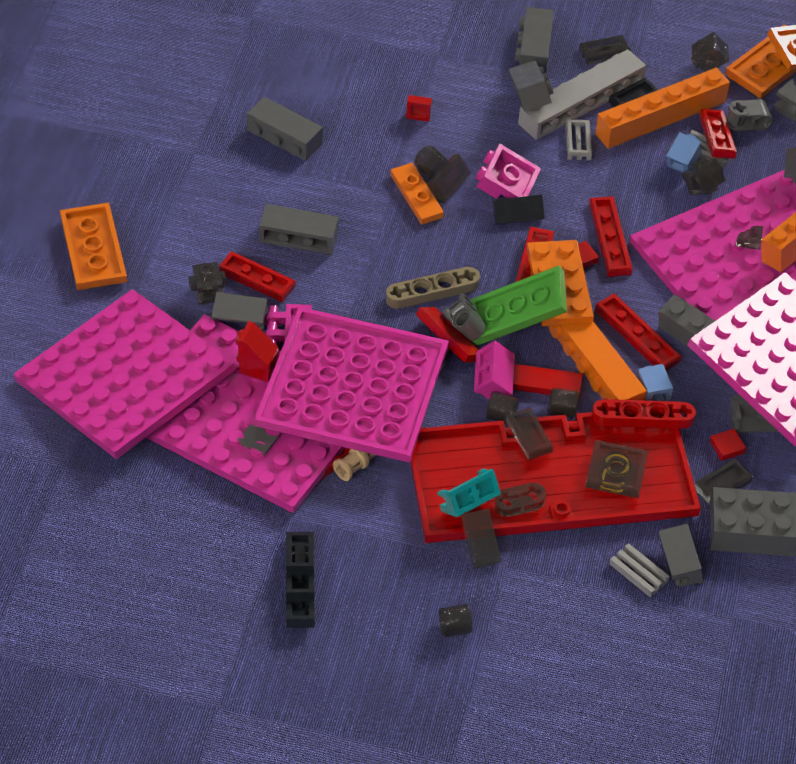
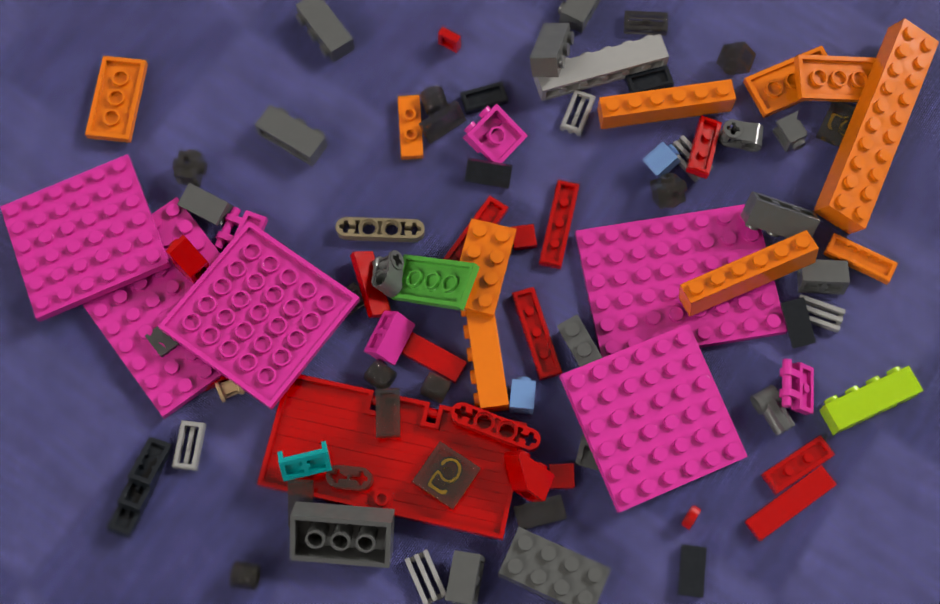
camera: 25 degrees right, 20 degrees up
red tile [218,251,296,303] -> none
clear smoke tile [735,226,763,250] -> none
none -> light grey tile [172,420,206,472]
none -> dark grey brick [290,501,395,568]
none -> black tile [460,81,508,115]
none -> red slope [504,450,555,502]

